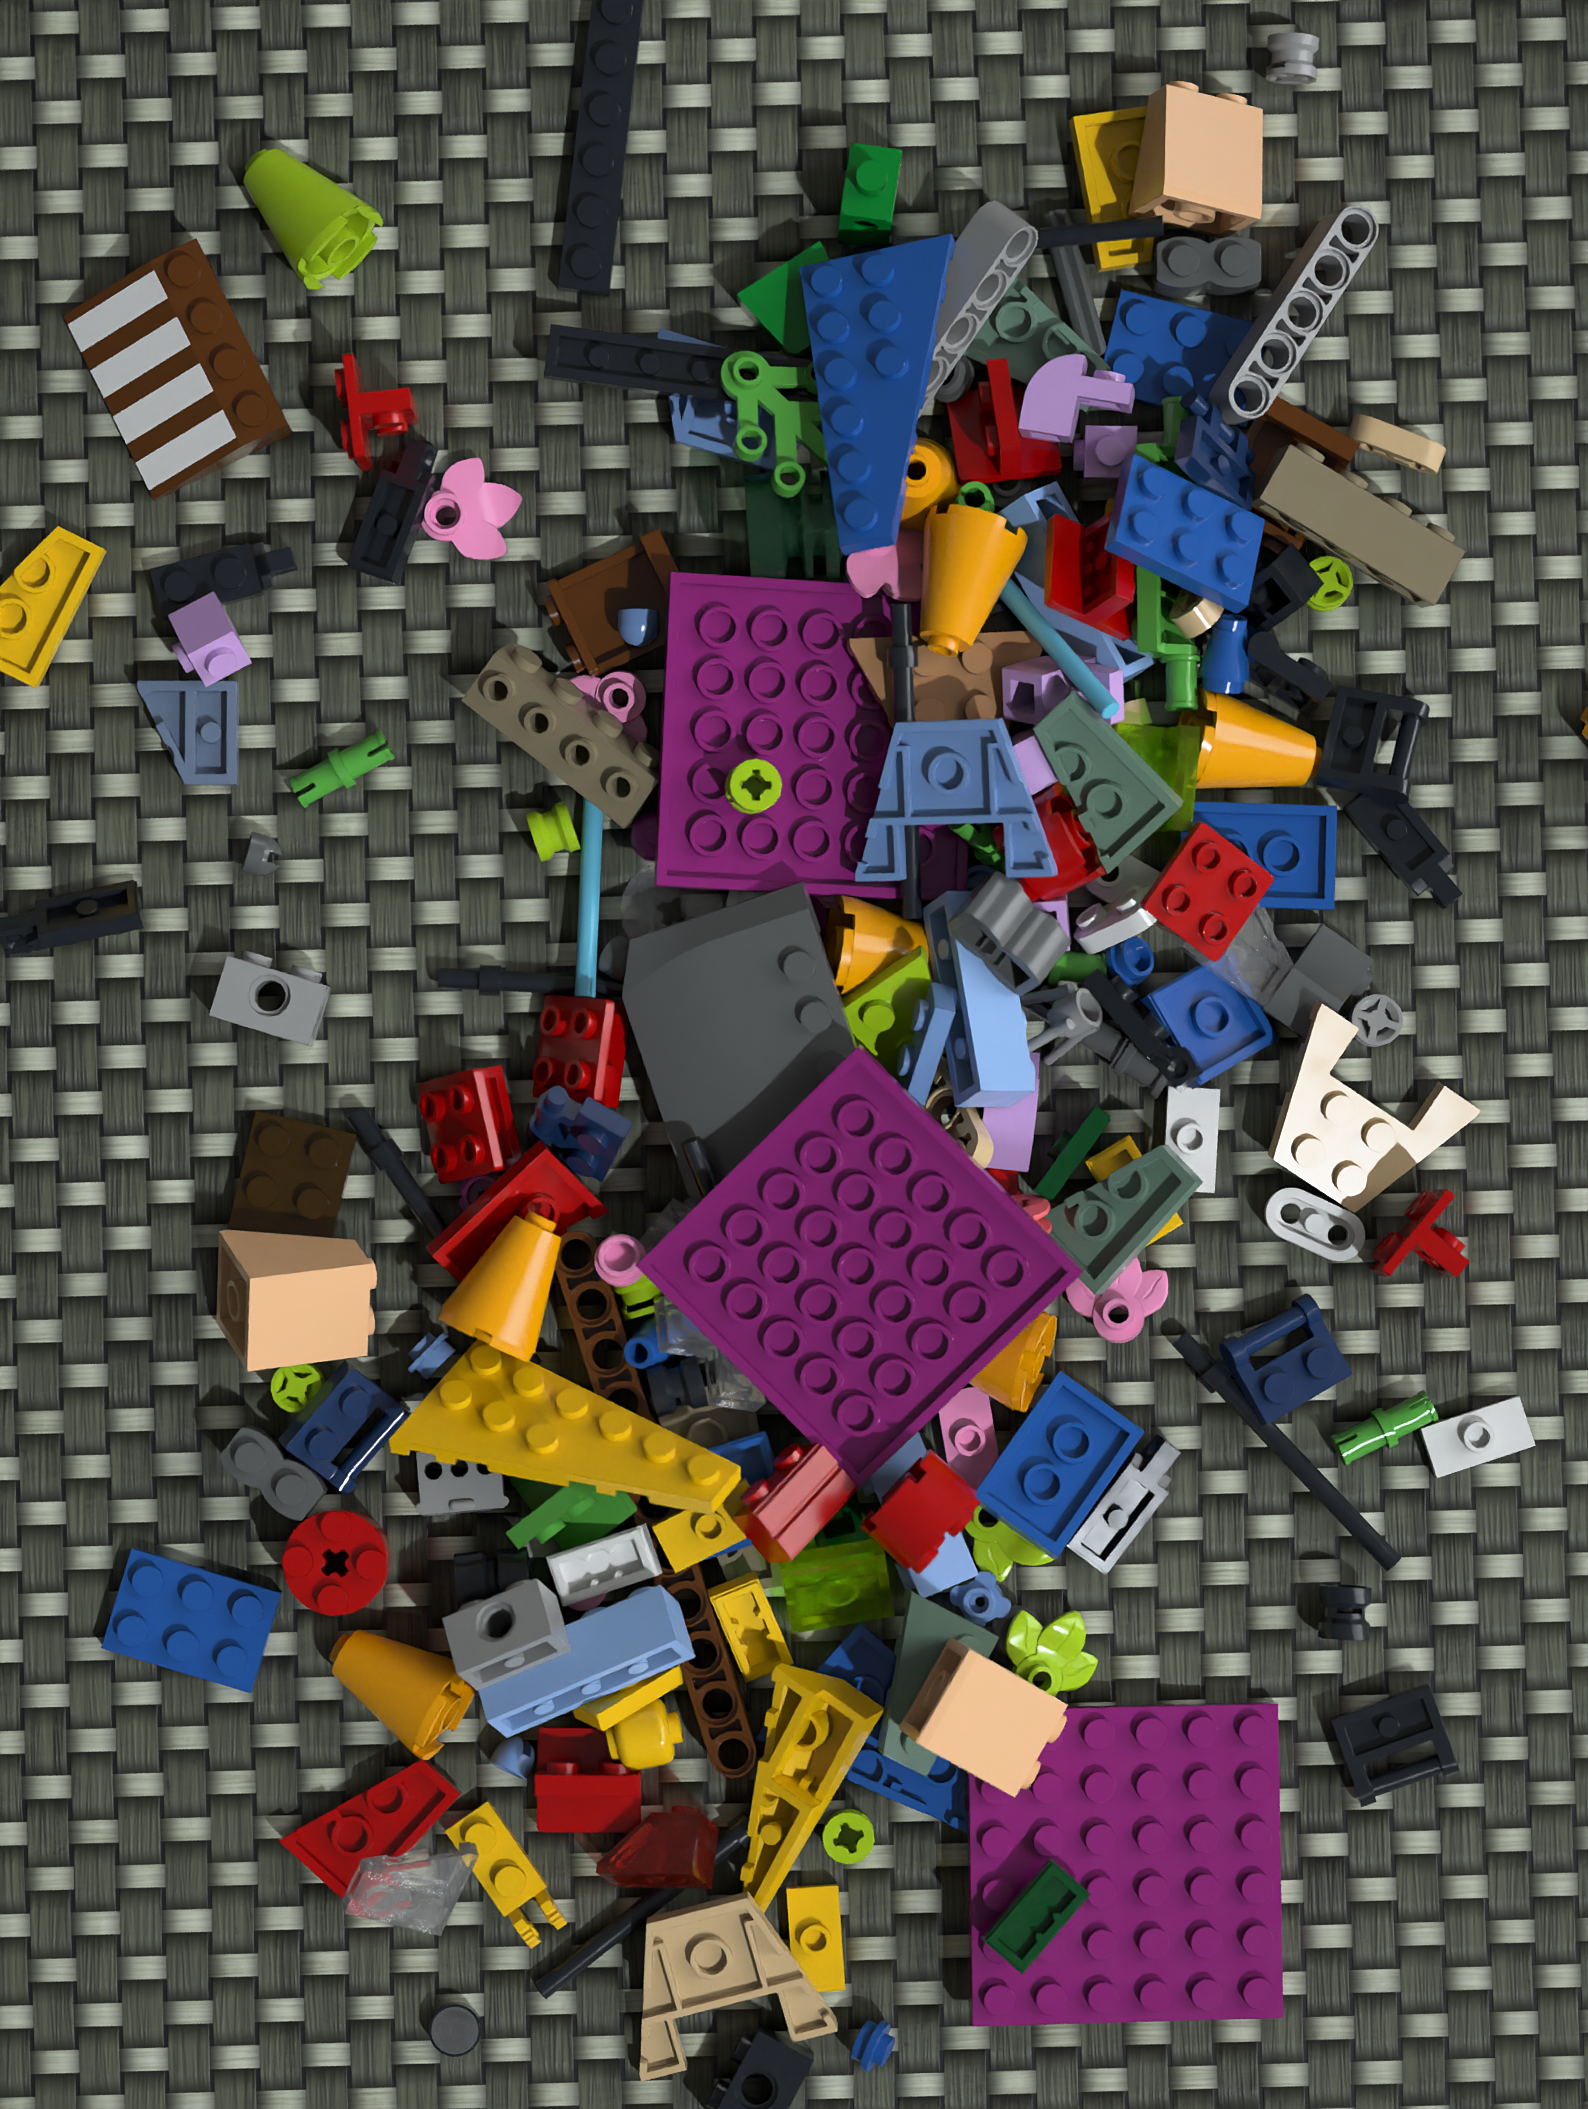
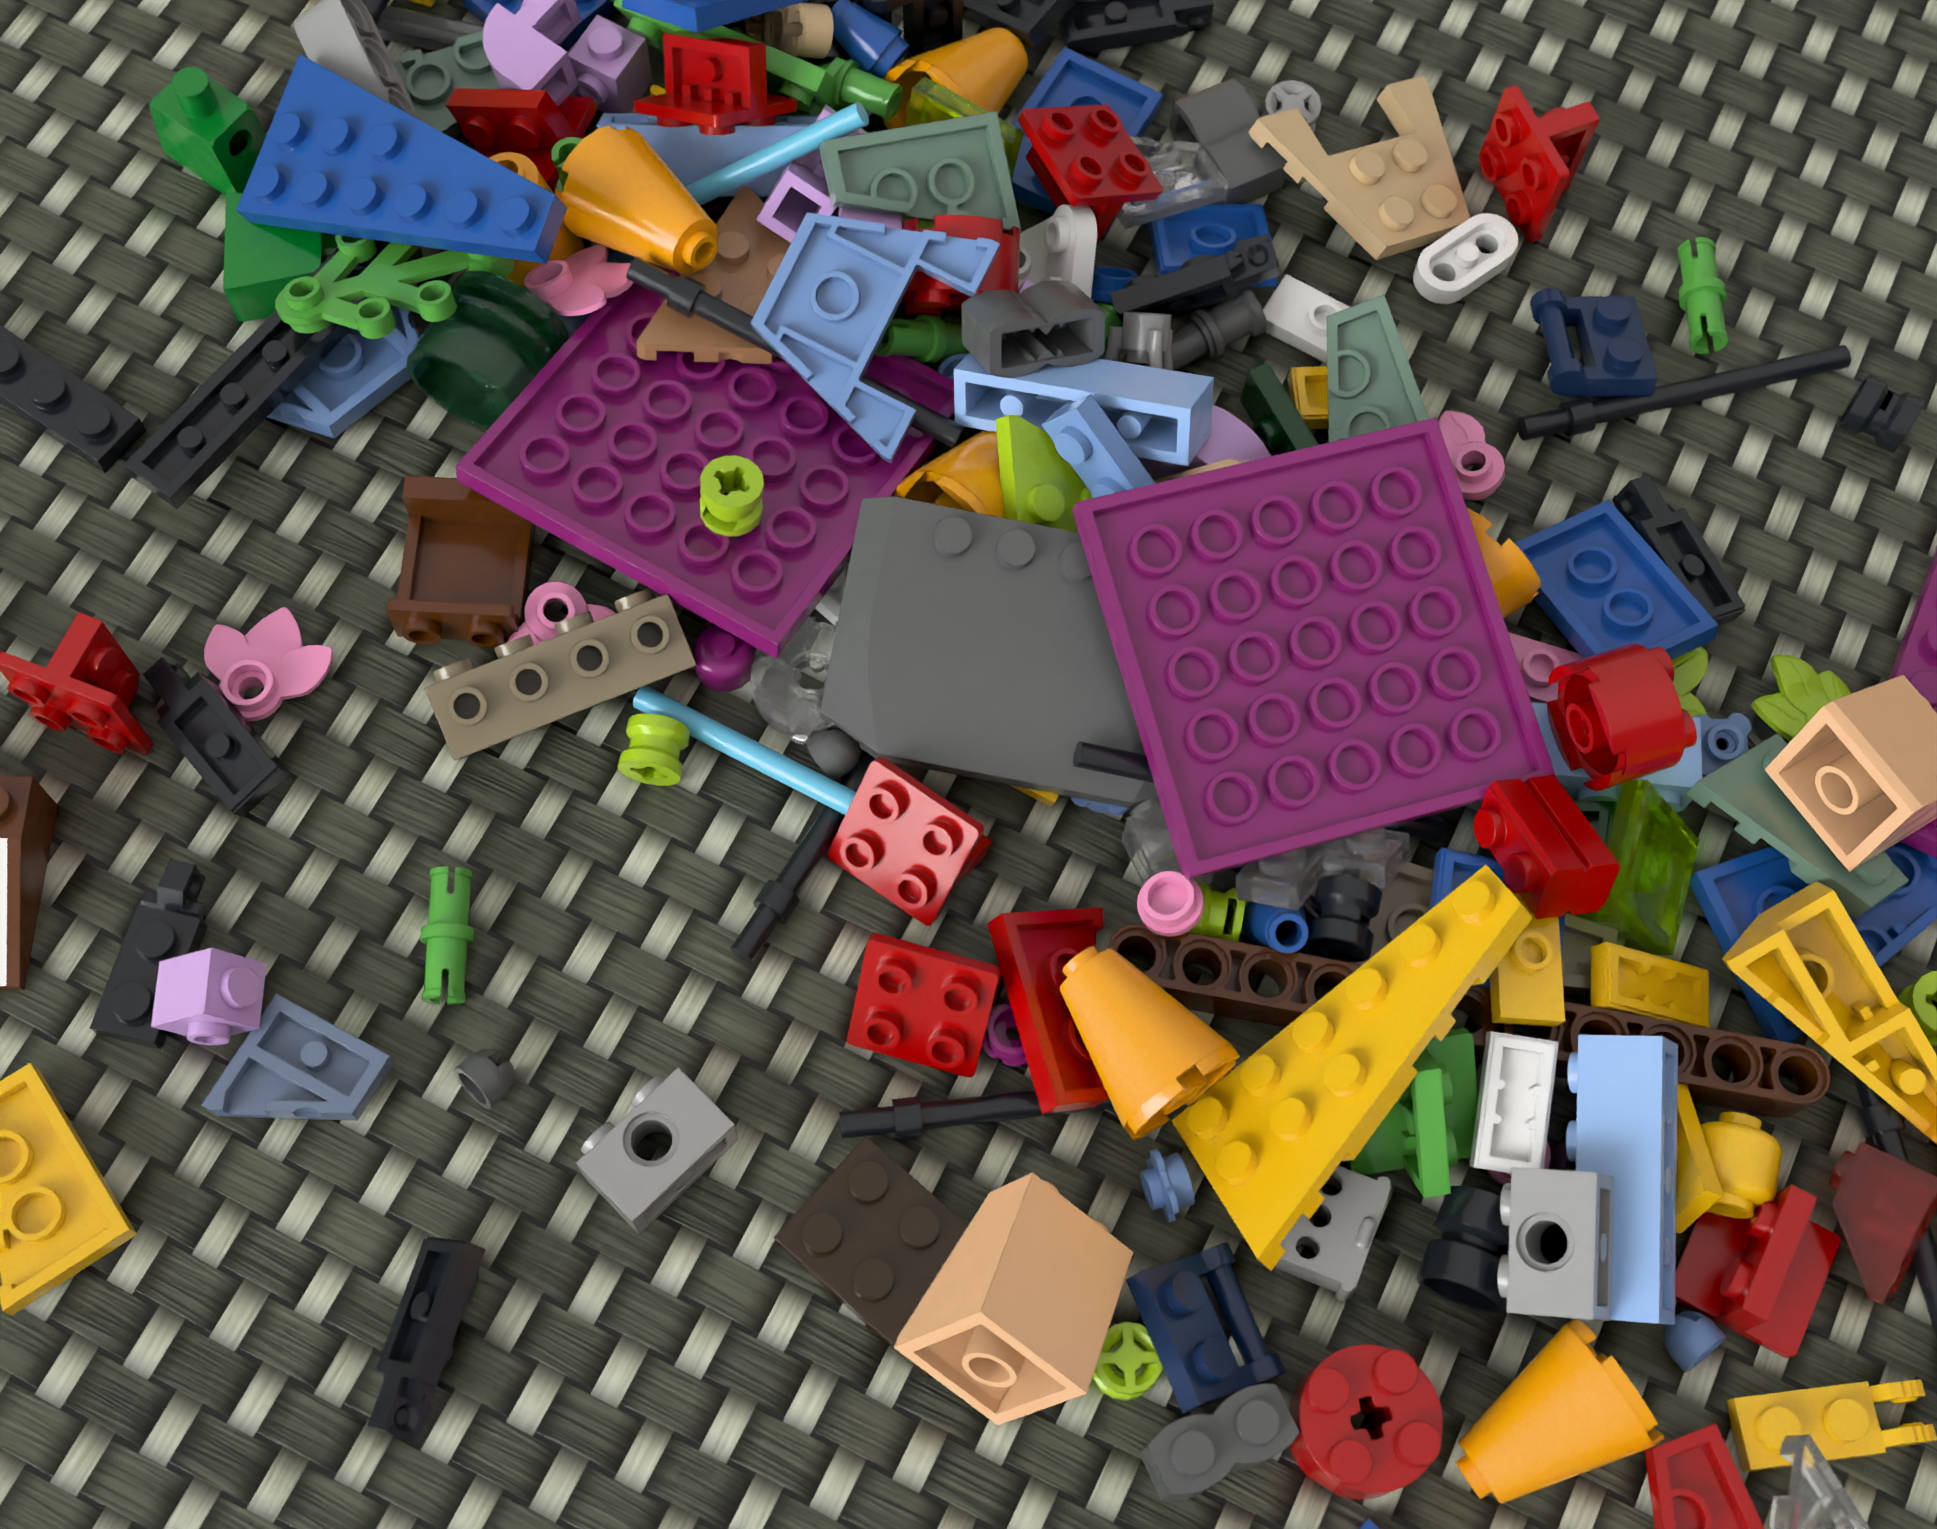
camera: 65 degrees left, 20 degrees down
dark blue plate [526,1086,633,1182] -> none
medium blue hinge [618,609,659,647] -> none
white plate [1419,1396,1536,1478] -> none

